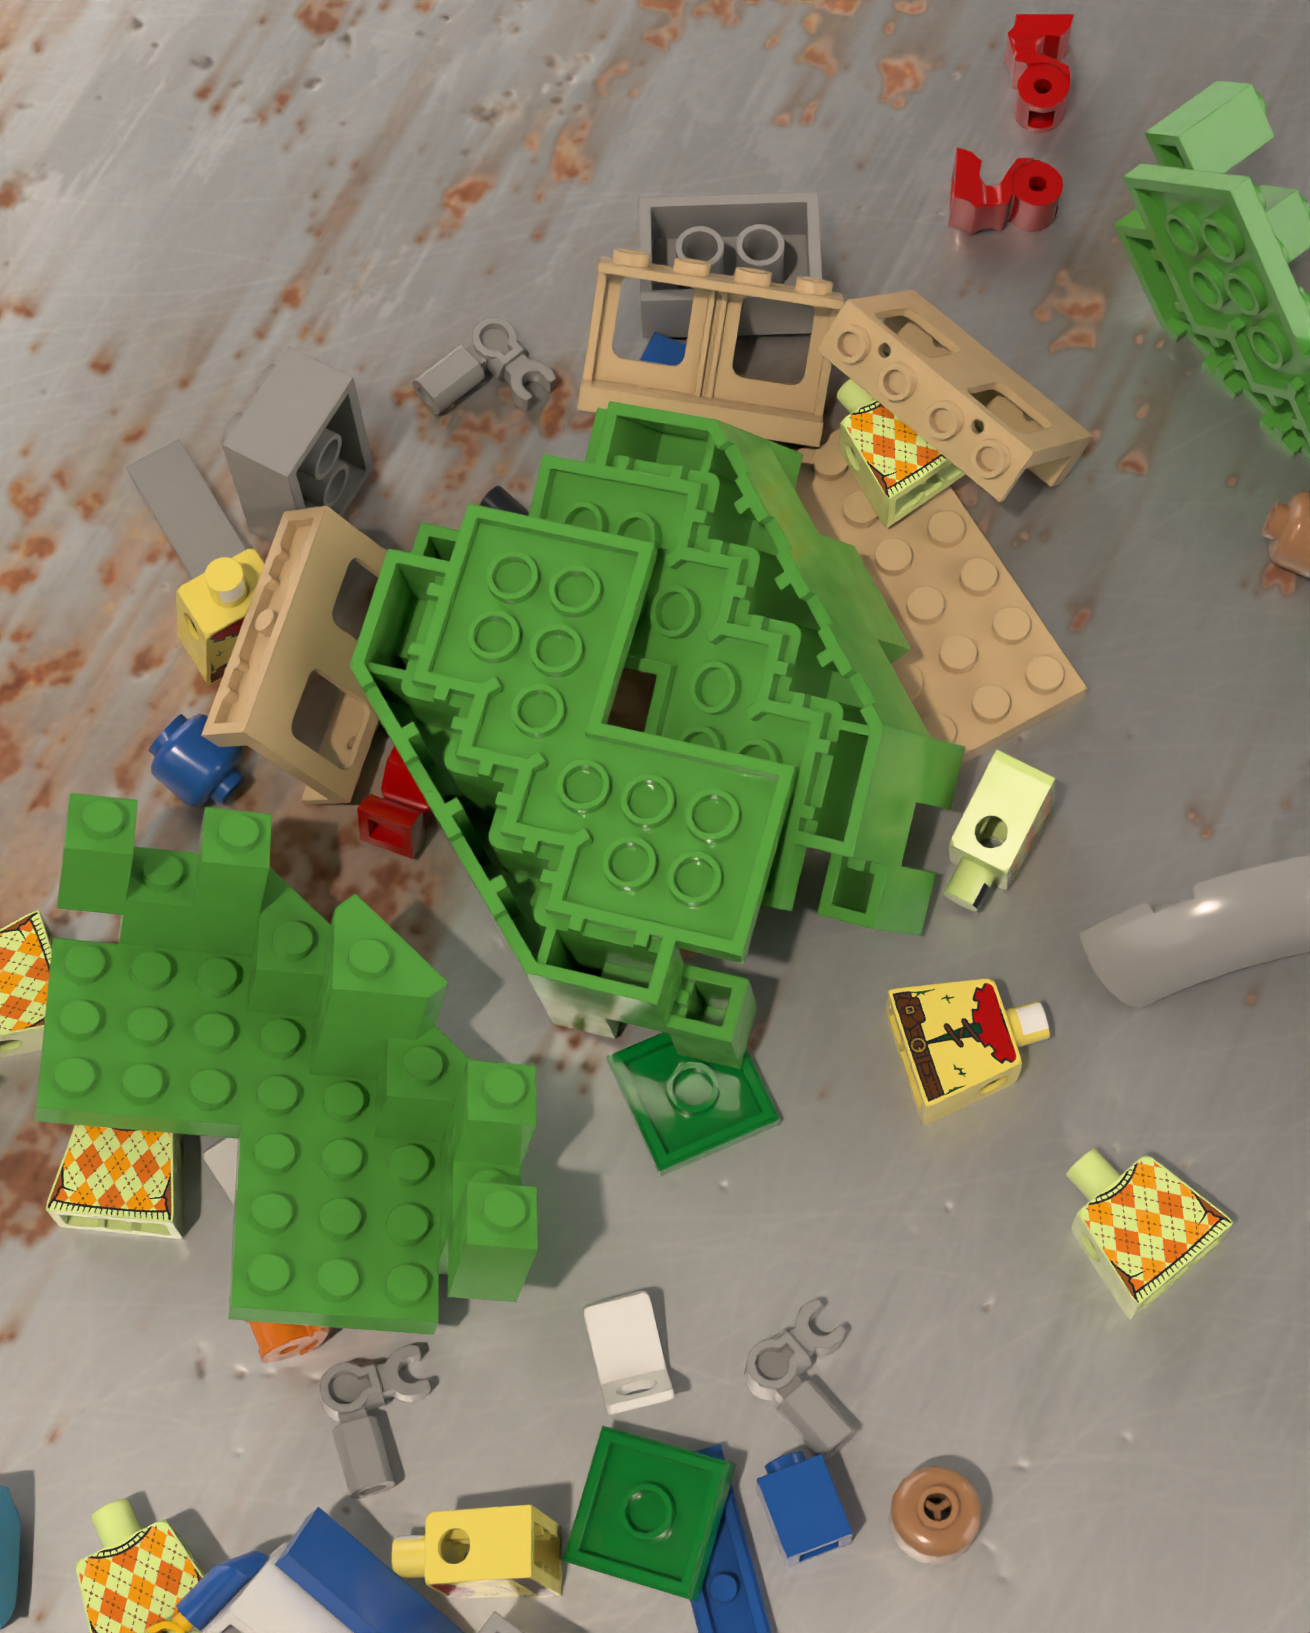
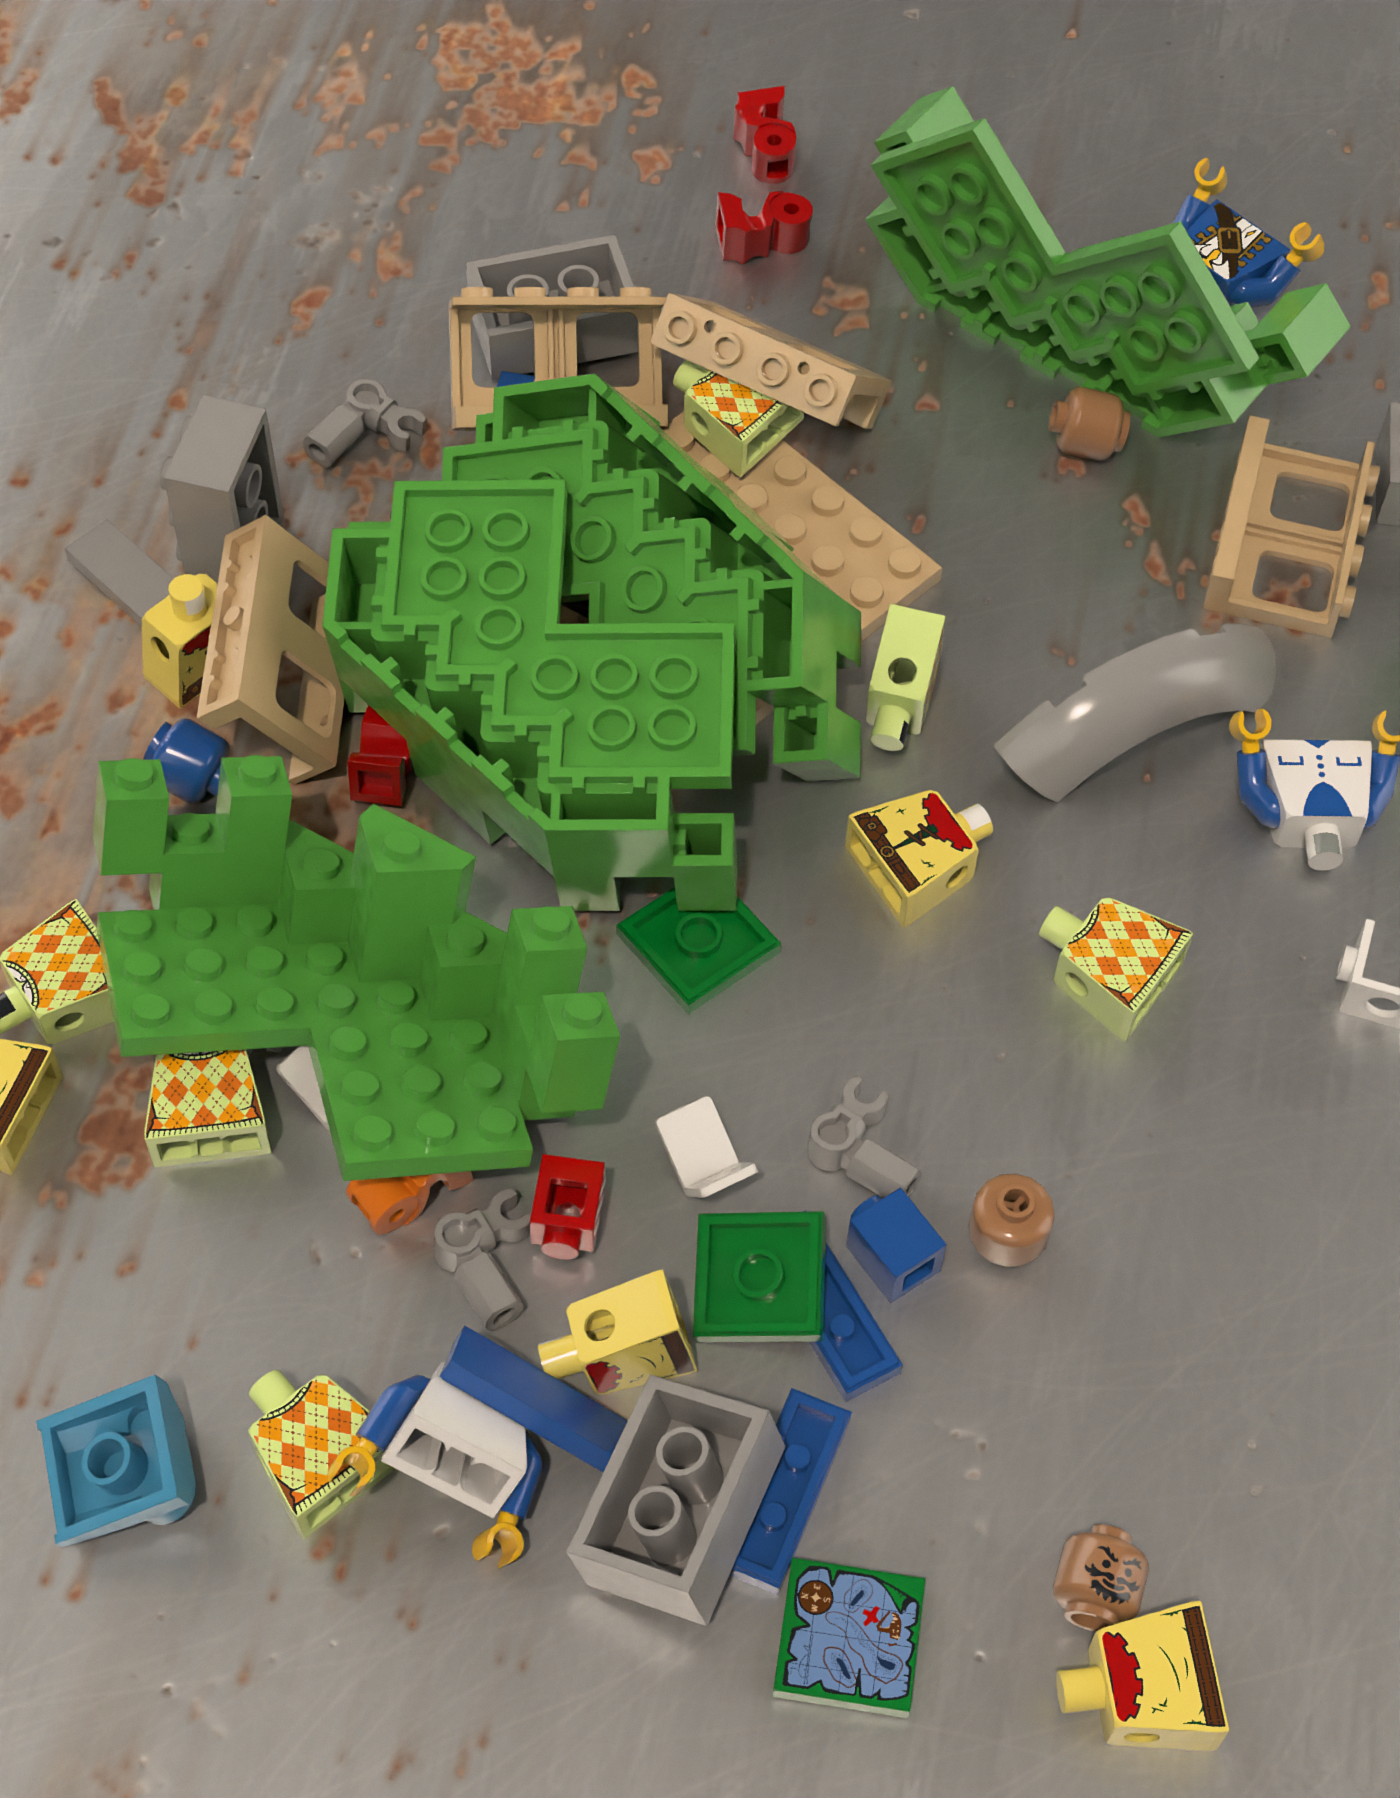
camera: 20 degrees left, 10 degrees down
none -> red brick [530,1154,605,1260]

